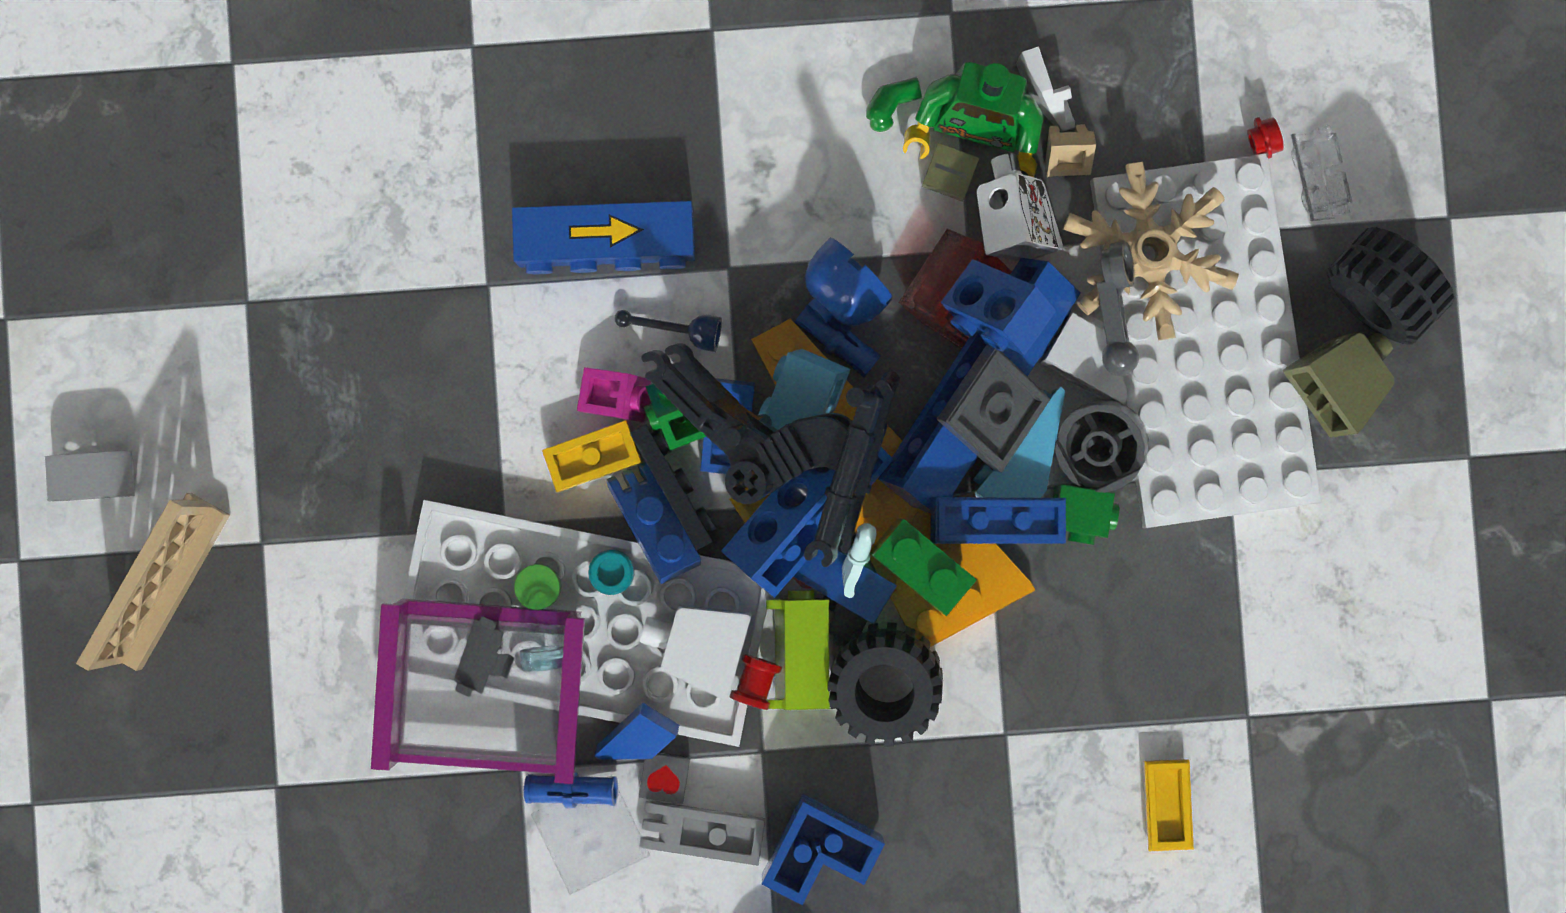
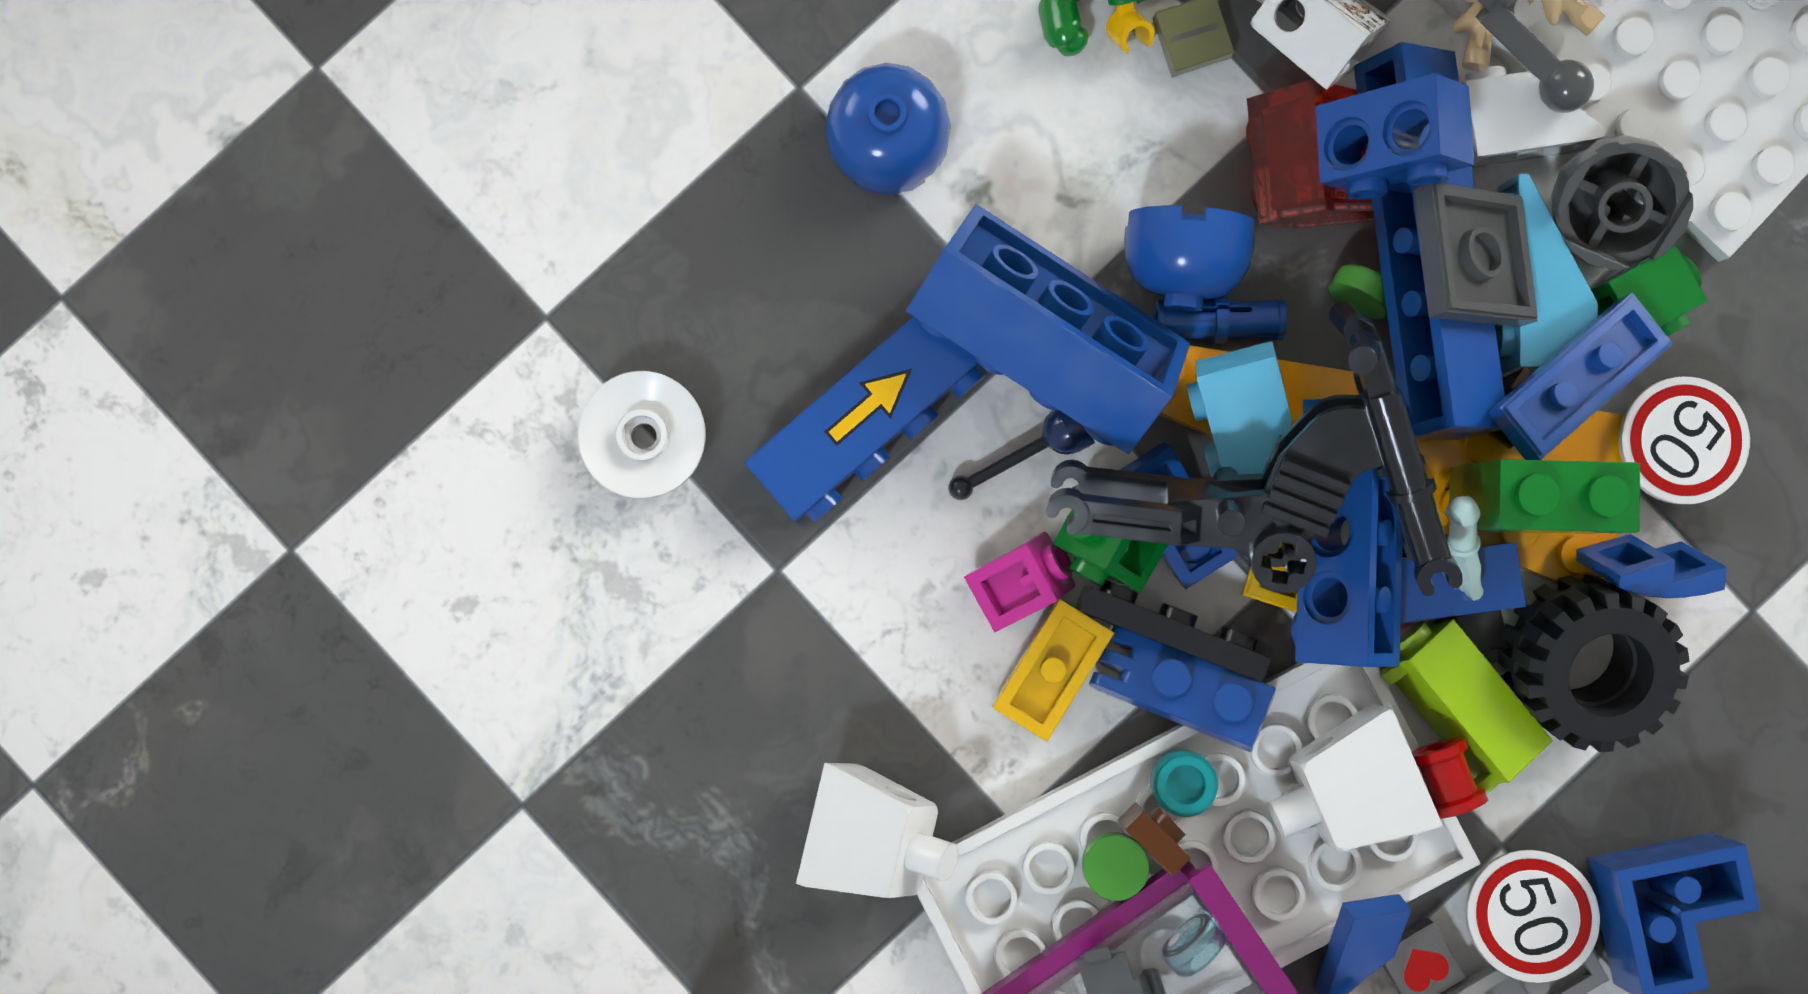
camera: 35 degrees left, 0 degrees up
none -> white dish [577,371,706,499]
none -> white torso [796,763,958,898]
none -> blue cylinder [825,63,951,195]
none -> blue slope [906,204,1190,455]
none -> reddish brown plate [1118,802,1191,877]
none -> bright green tile [1328,264,1387,319]
none -> piece [1465,850,1600,983]
none -> blue slope [1576,534,1727,598]
none -> piece [1618,377,1750,504]

